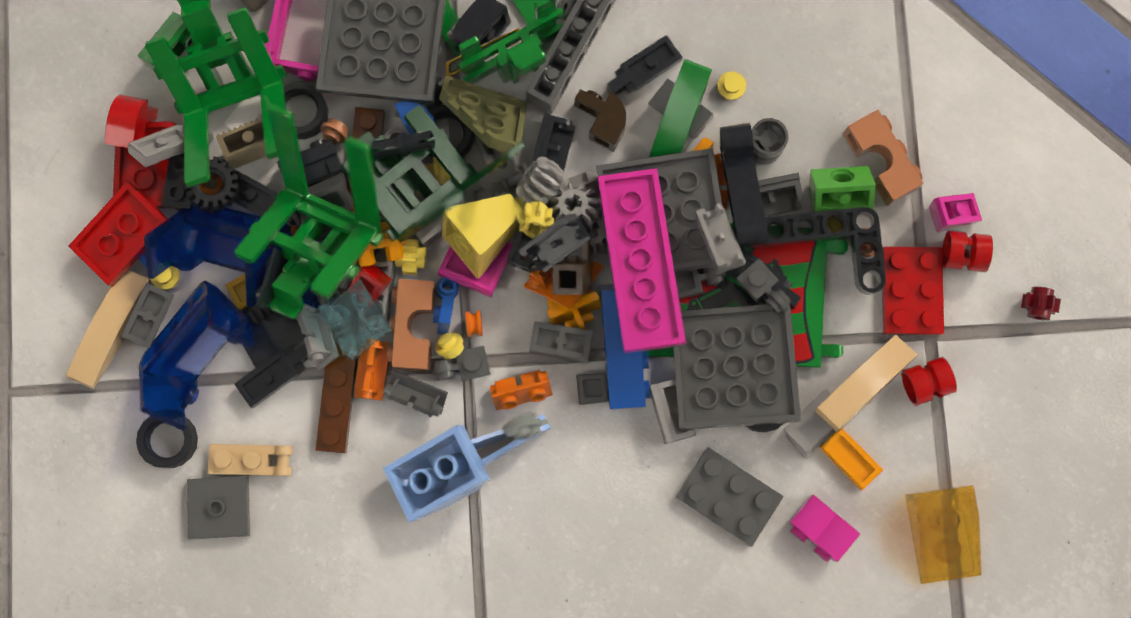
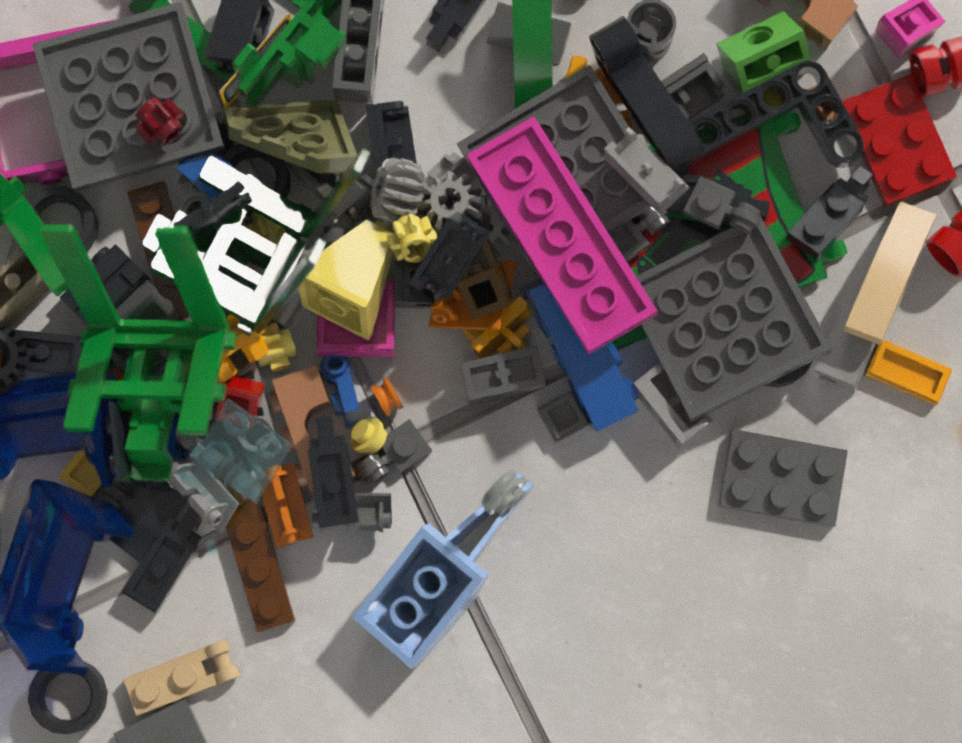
camera: 25 degrees left, 0 degrees up
nougat plate [320,118,349,144] -> none
orange hinge [490,369,553,411] -> none
dark brown brick [574,89,626,152] -> none
dark pink brick [788,495,861,563] -> none
none -> dark red gear [135,97,184,146]
none -> black hinge [308,416,360,529]
none -> black hinge [786,166,873,261]

